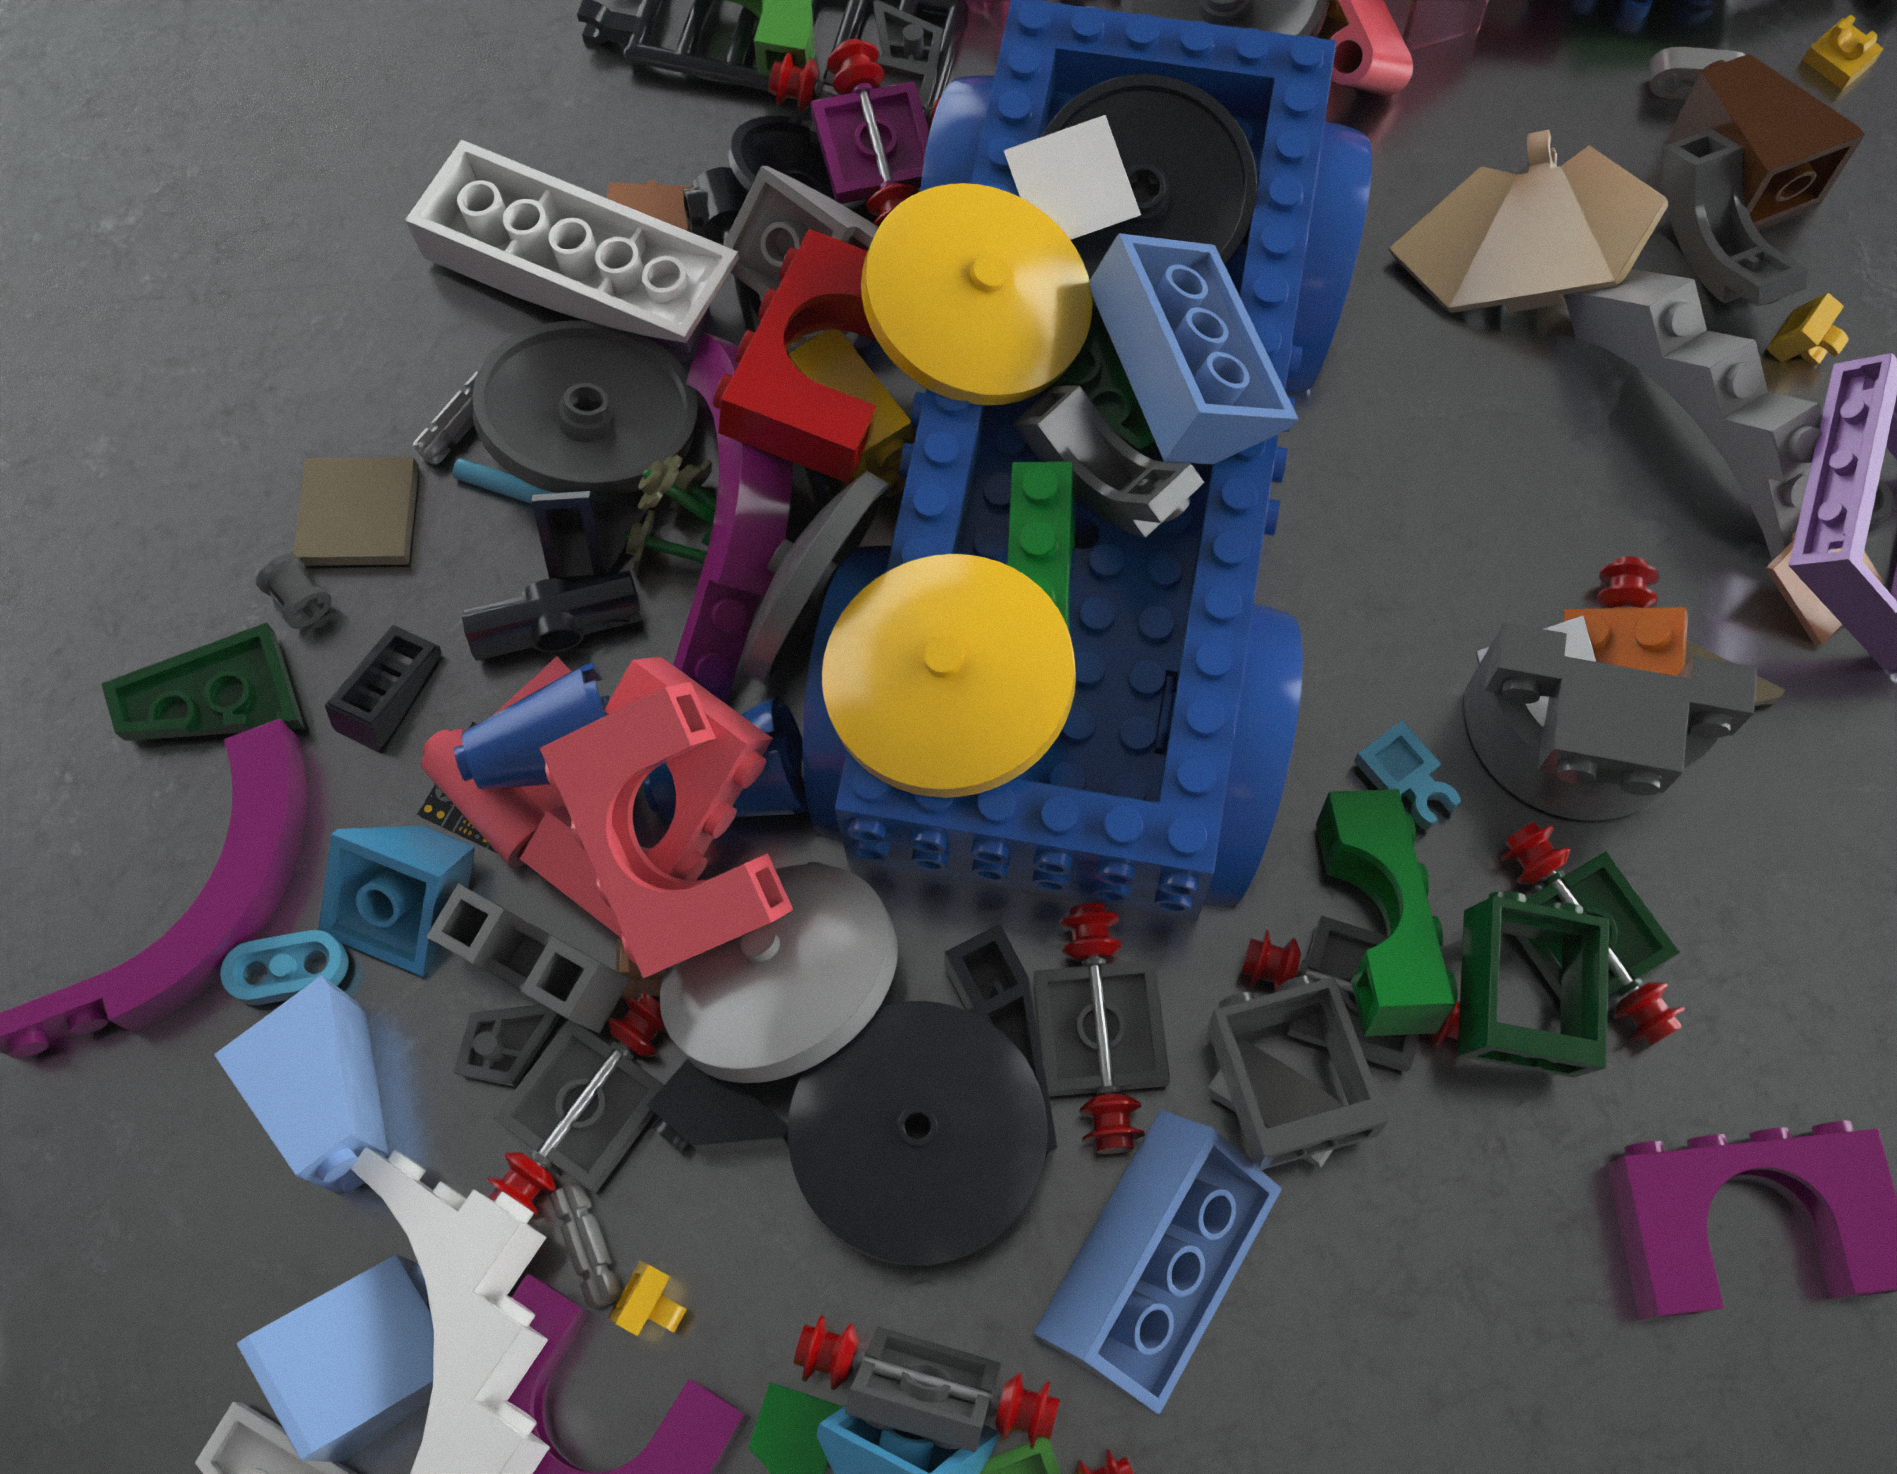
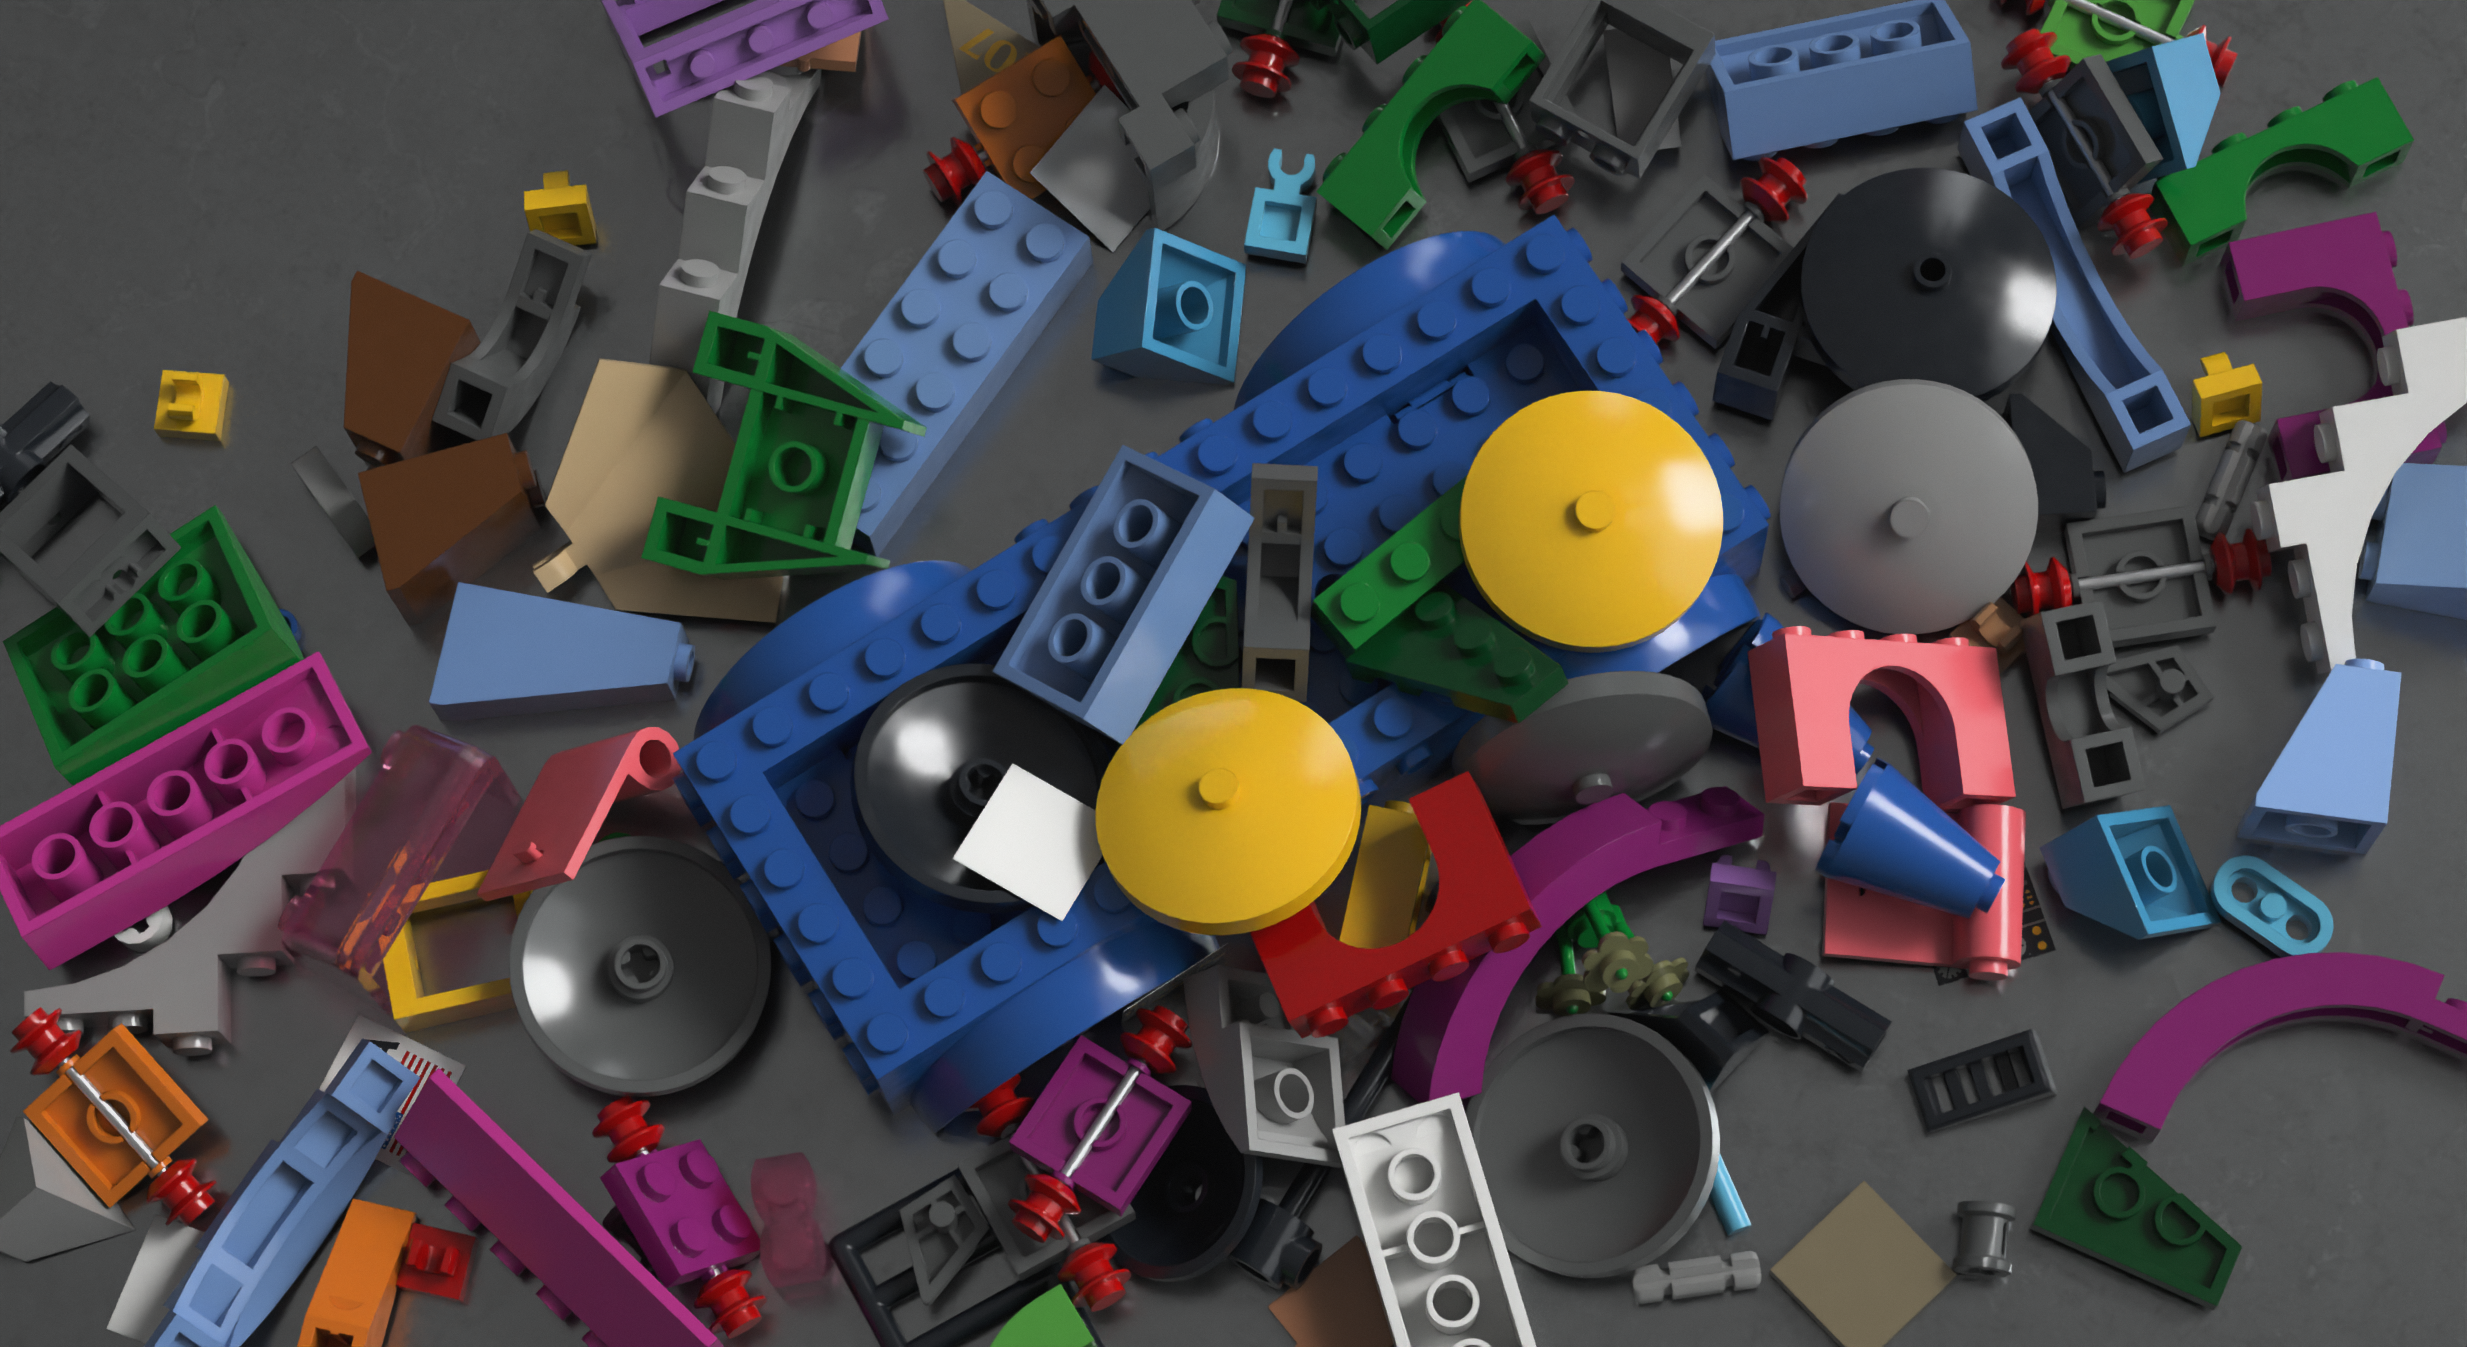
camera: 130 degrees left, 5 degrees up
coral arch [540,681,793,978] -> none
none -> reddish brown slope [358,433,546,626]
none -> medium blue slope [429,582,695,721]
none -> green wedge [641,311,927,580]
none -> medium blue brick [841,171,1093,557]
none -> dark azure slope [1091,228,1246,385]
none -> dark green wing [1345,582,1569,724]
none -> medium lavender tile [1703,855,1777,935]
none -> medium blue arch [1957,97,2191,473]

